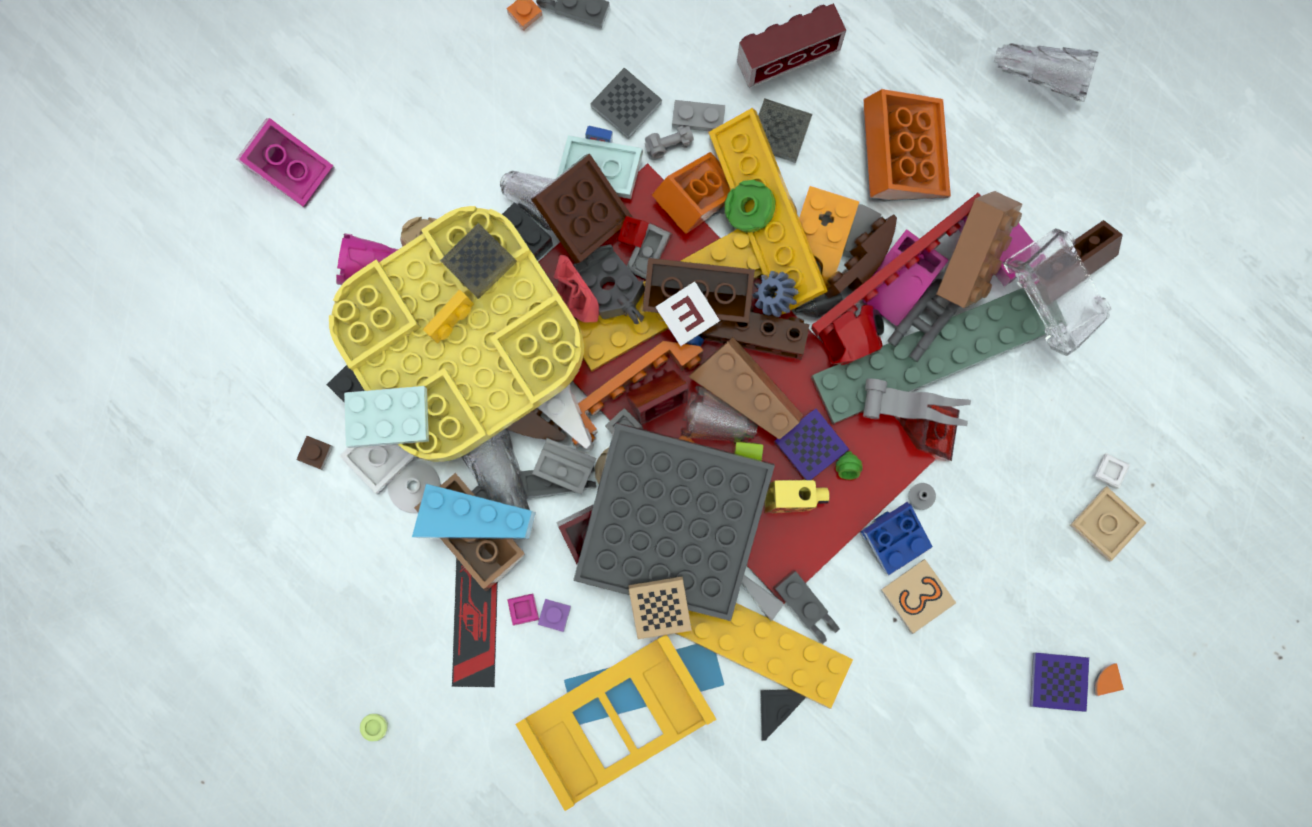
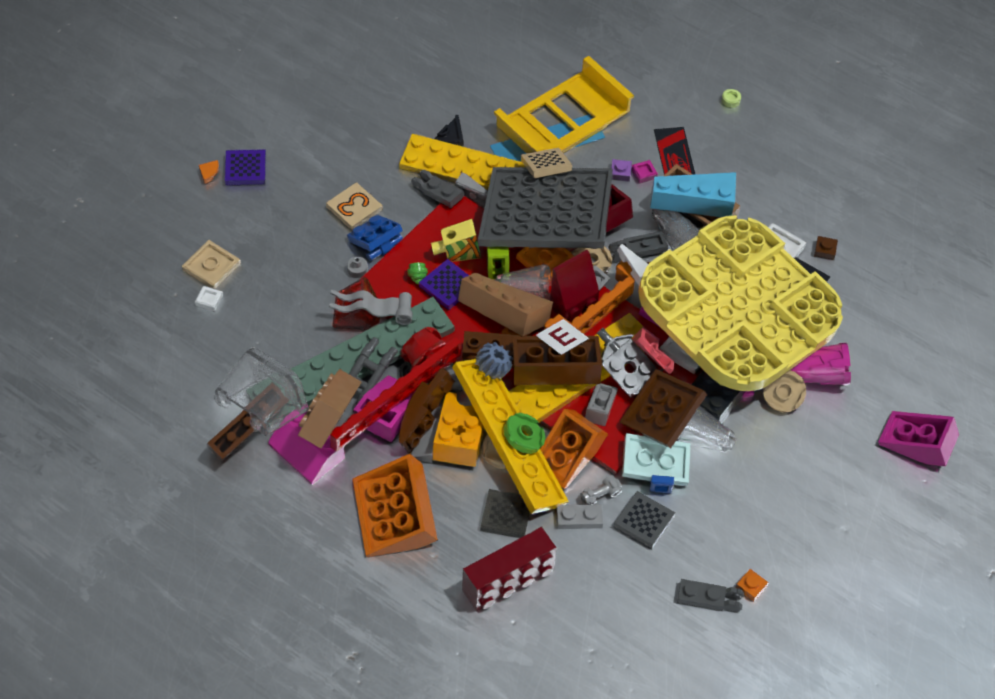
camera: 170 degrees right, 25 degrees down
light aqua plate [344,386,429,448] -> none
yellow plate [423,290,474,344] -> none
clear smoke tile [440,223,517,299] -> none
light grey plate [532,438,597,494] -> none
red plate [617,216,649,248] -> none
clear cone [994,43,1099,102] -> none

